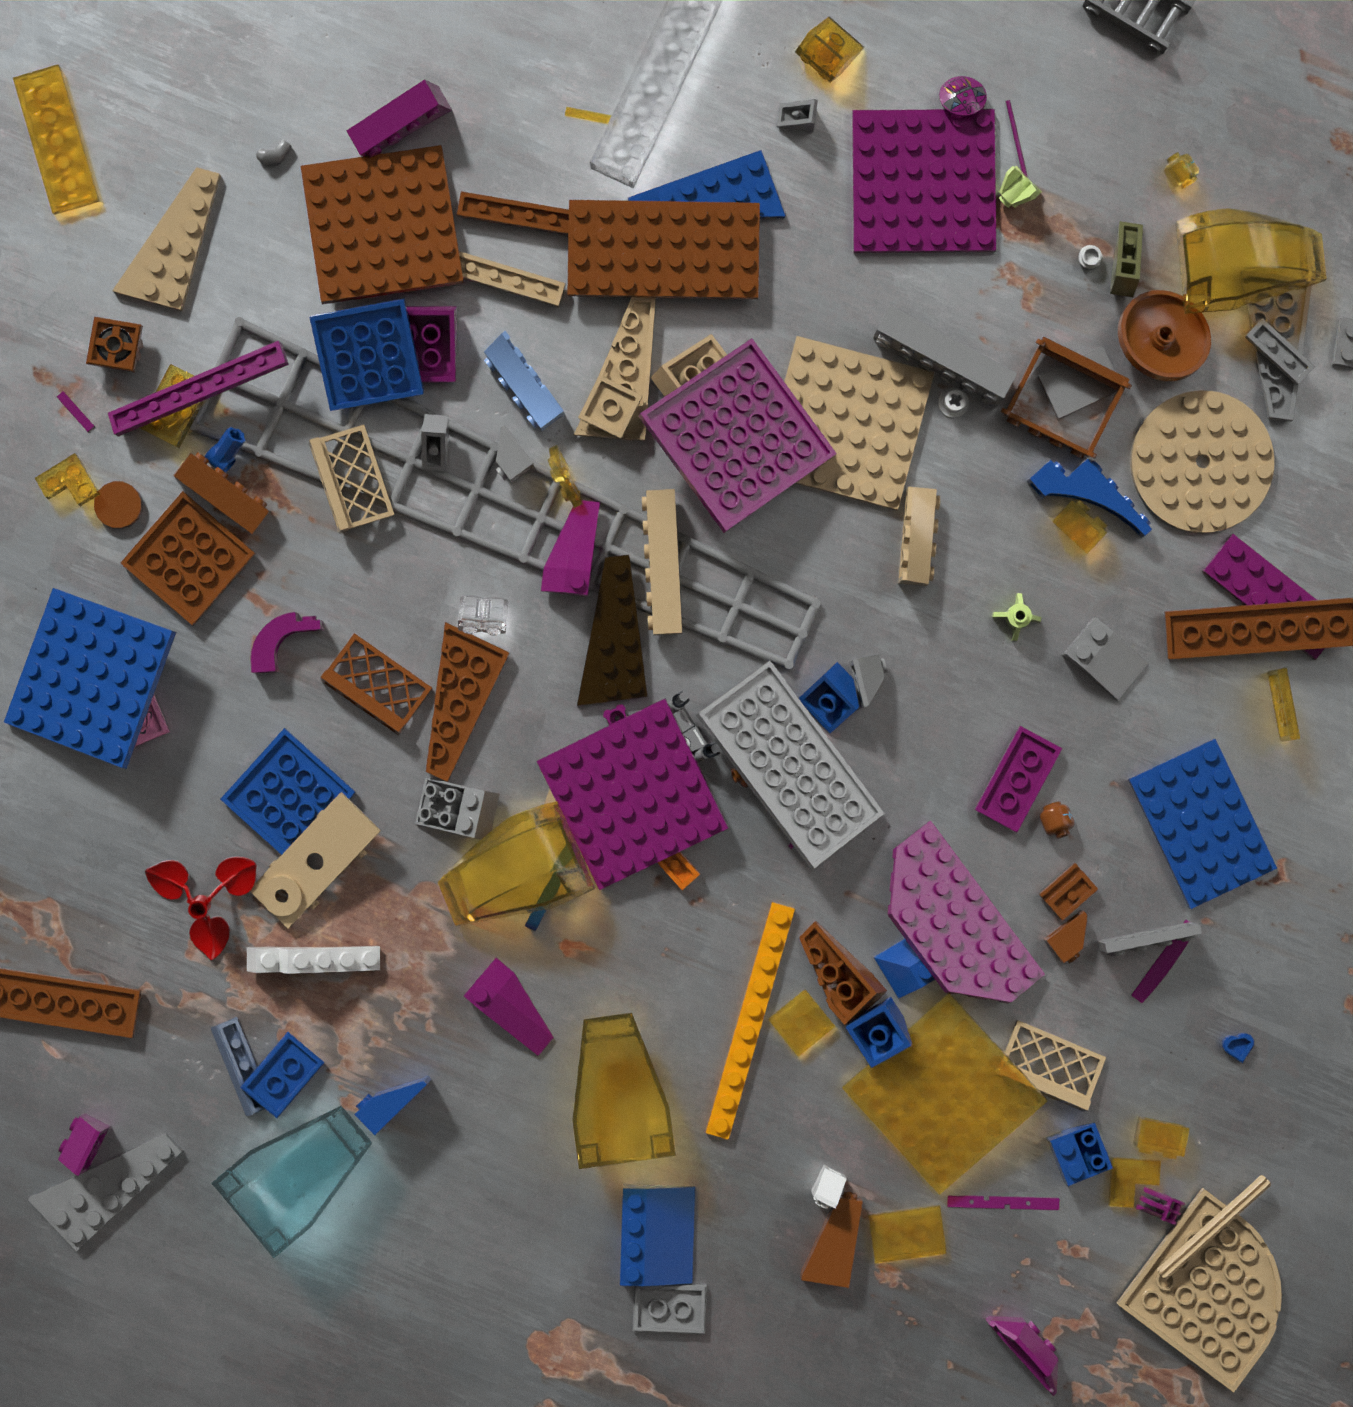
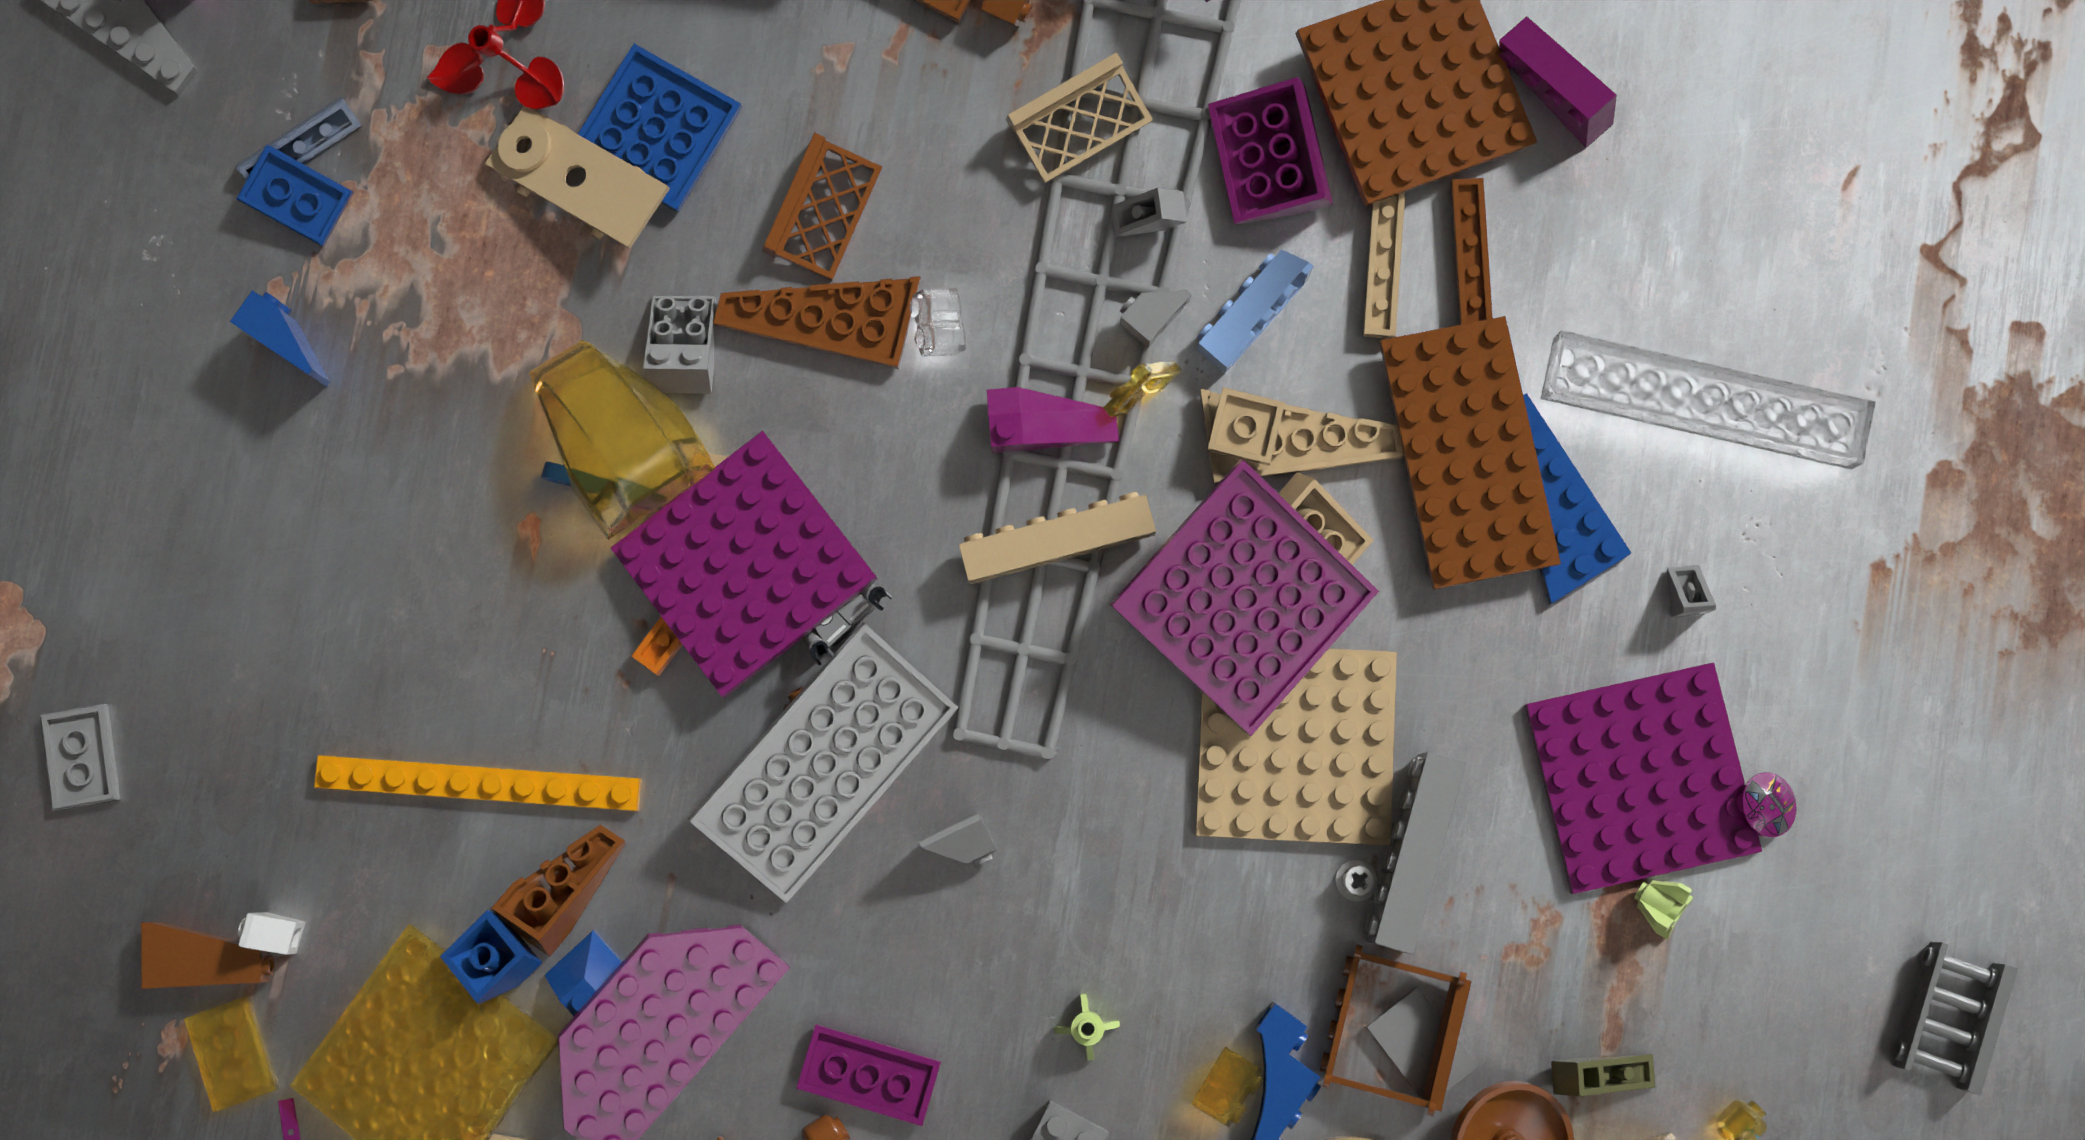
camera: 80 degrees right, 5 degrees down
clear light blue windscreen [212,1105,373,1258] -> none
white arch [247,946,380,974] -> none
magenta arch [251,612,324,674] -> none
blue plate [309,298,424,411] -> none
magenta wedge [464,957,554,1056] -> none
clear yellow piece [565,107,613,124] -> none
clear yellow windscreen [572,1013,676,1169] -> none
dark brown wing [577,554,648,706] -> none
magenta plate [603,704,627,725] -> none
blue slope [620,1184,695,1286] -> none
clear yellow plate [768,989,836,1057] -> none
clear yellow slope [795,16,864,83] -> none
blue slope [799,662,859,733] -> none
tan wedge [898,487,940,586] -> none
magenta axle [1005,100,1028,178] -> none
white plate [1078,245,1102,269] -> none

